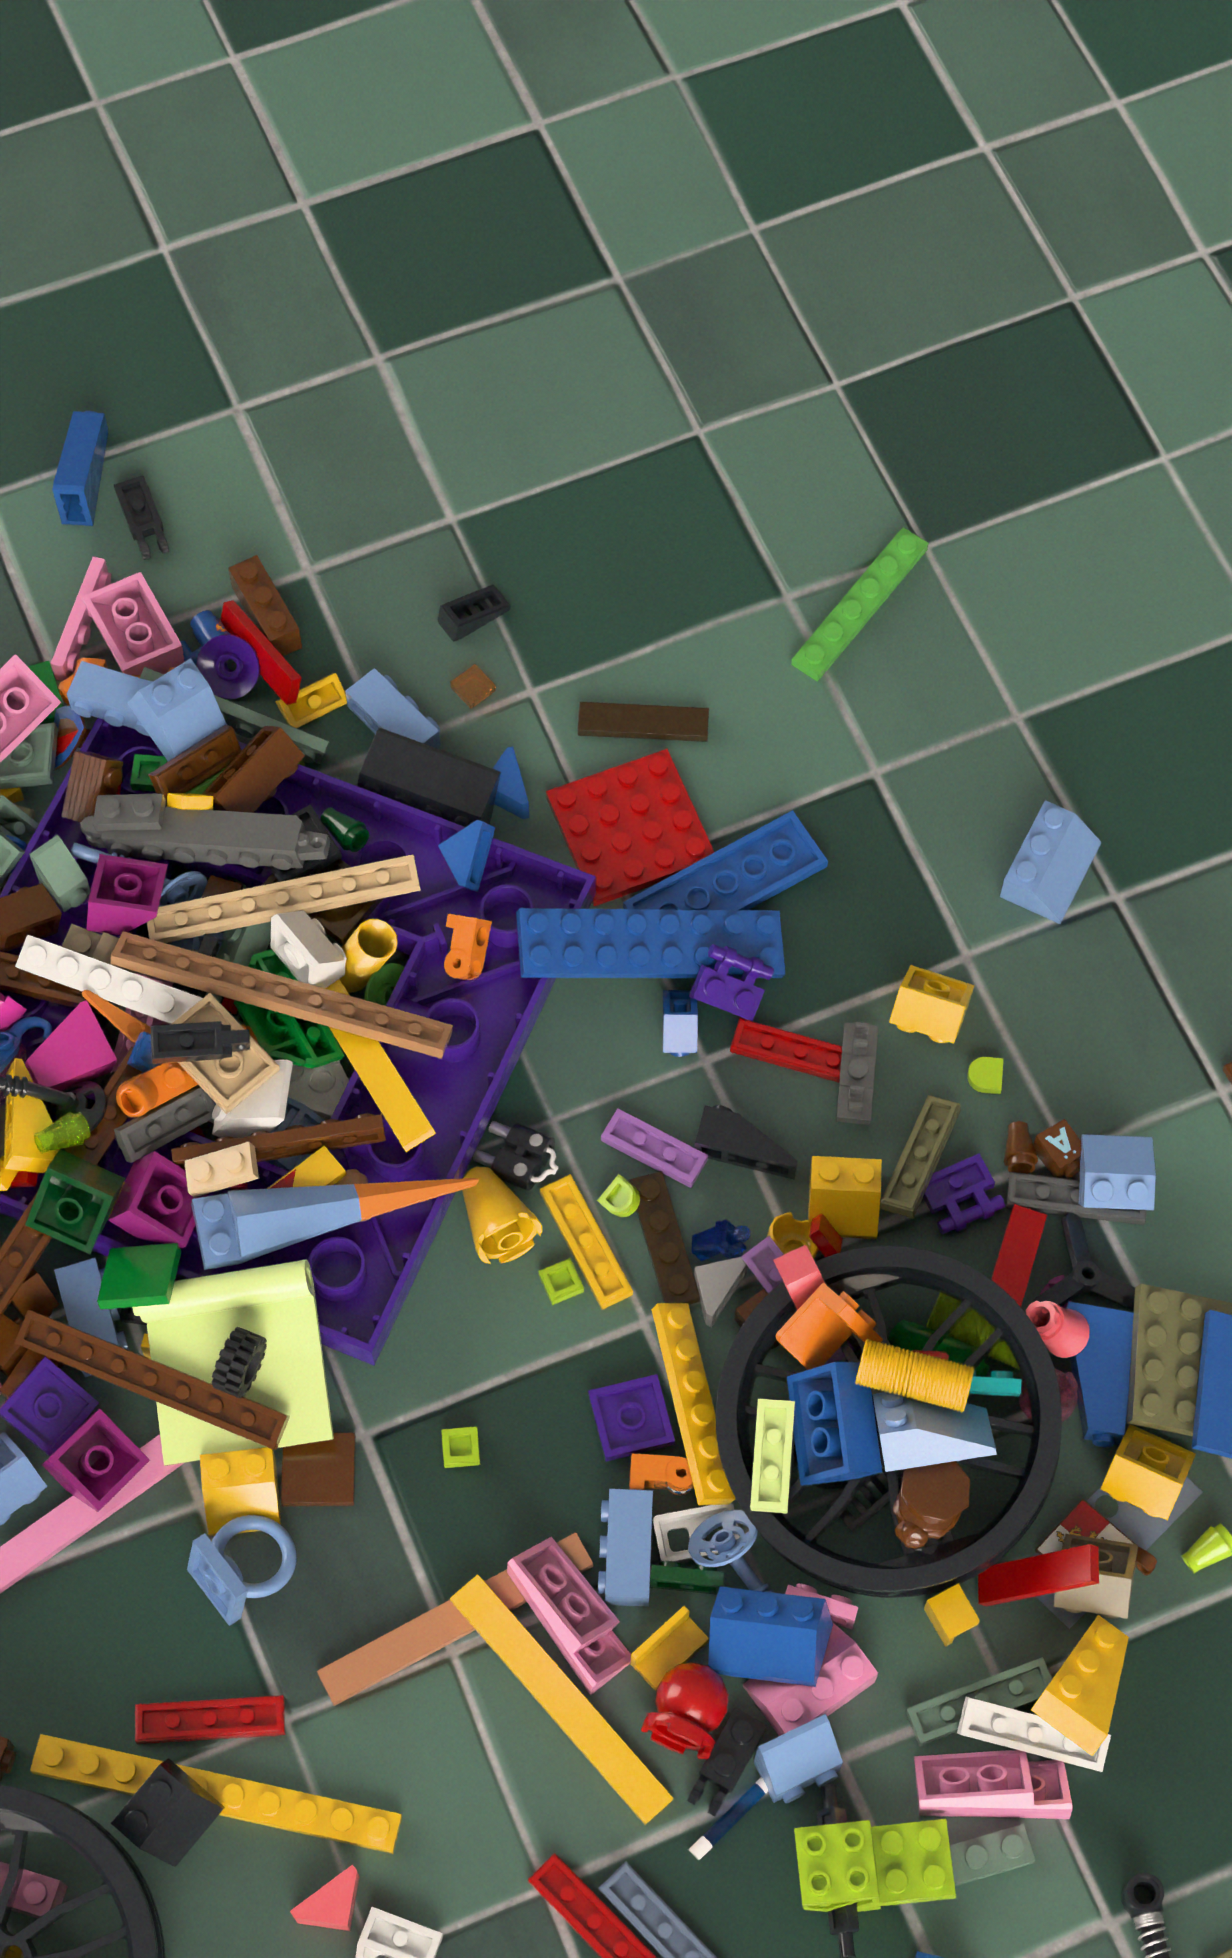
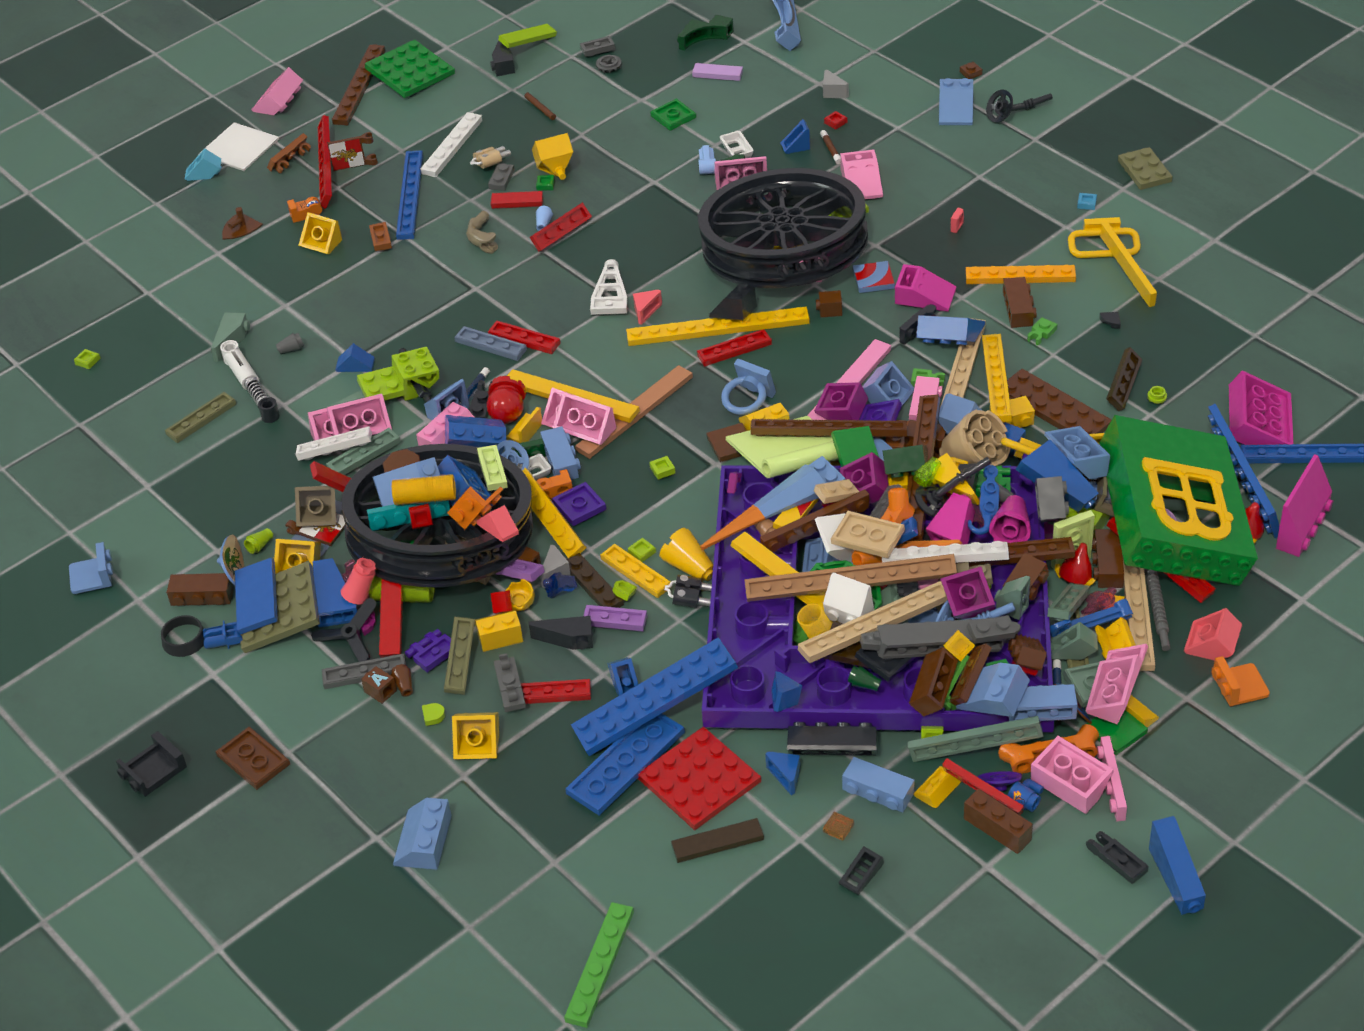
camera: 165 degrees right, 20 degrees down
black hinge [150,1021,250,1064] -> none
black tyre [212,1327,267,1398] -> none
orange leg [444,914,492,980] -> none
dark purple plate [689,944,774,1021] -> none
yellow wedge [1031,1615,1129,1756] -> none
medium blue slope [1079,1134,1156,1210] -> none
none -> magenta tile [727,472,742,494]

